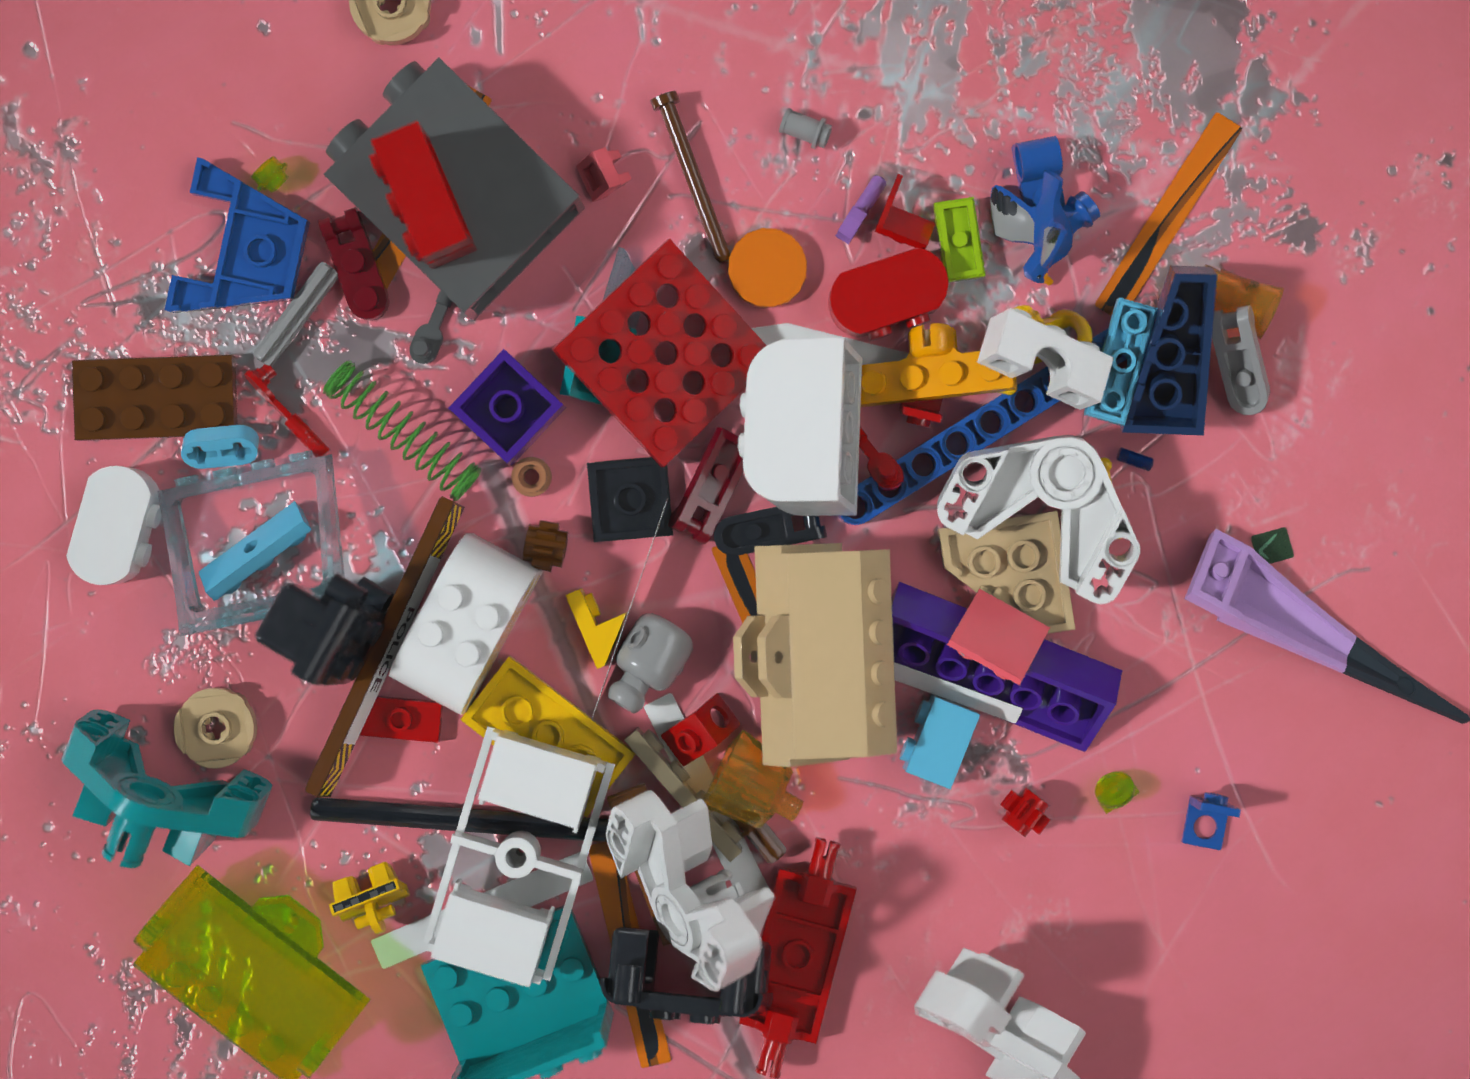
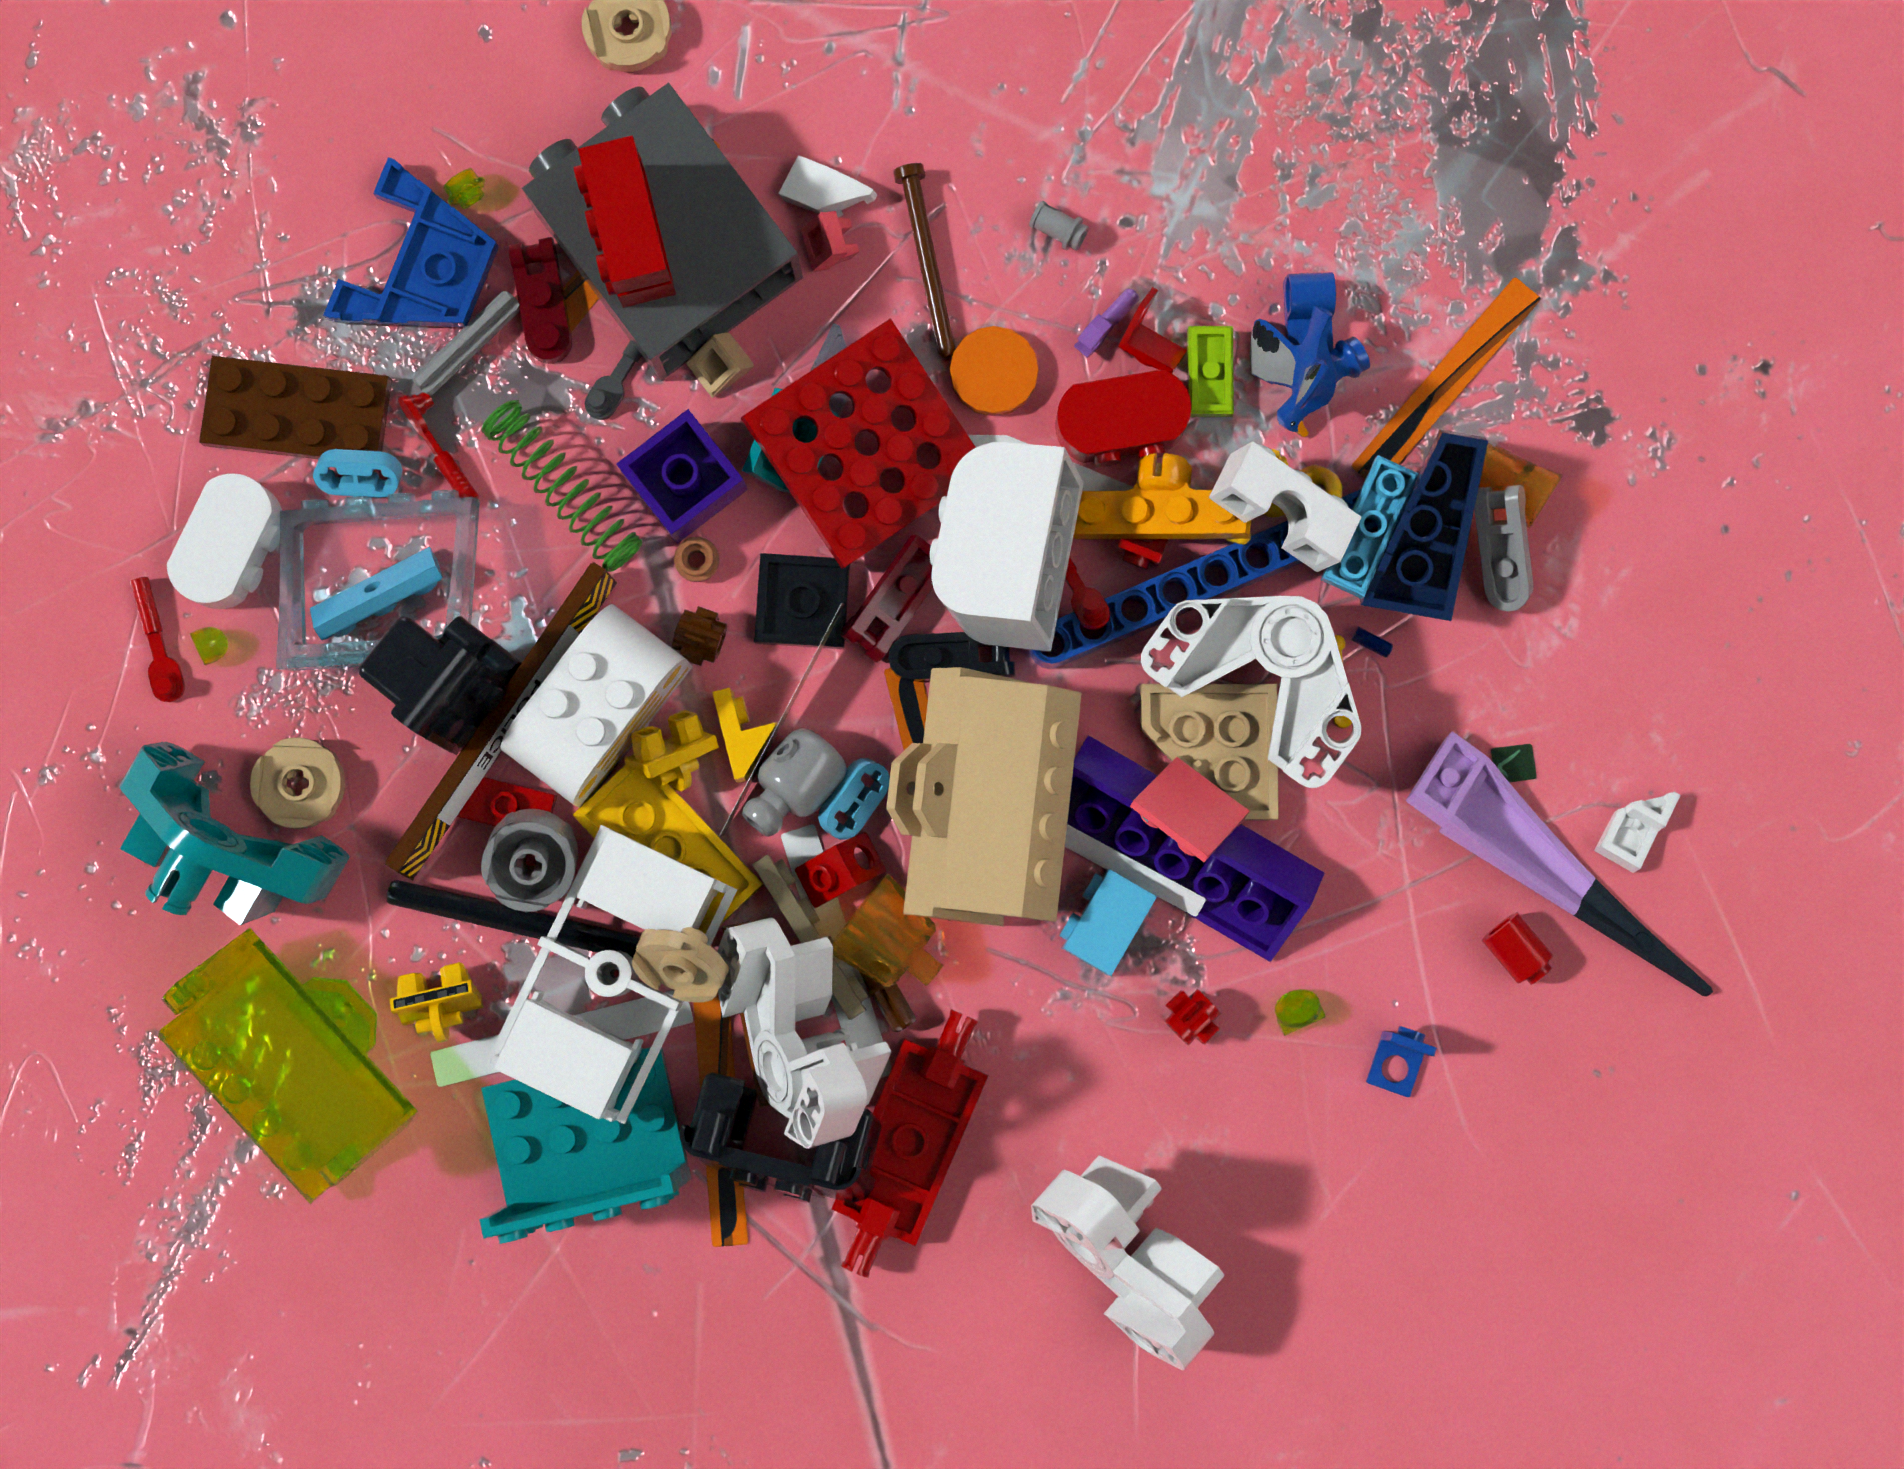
camera: 10 degrees right, 5 degrees down
none -> red piece [130,577,185,702]
none -> clear neon green hinge [190,627,228,666]
none -> light grey brick [481,809,578,912]
none -> yellow hips [624,710,719,791]
none -> tan plate [632,927,729,1002]
none -> tan slope [685,333,754,398]
none -> white slope [778,155,877,217]
none -> medium azure beam [818,758,890,840]
none -> red brick [1482,912,1553,985]
none -> white slope [1594,792,1680,873]

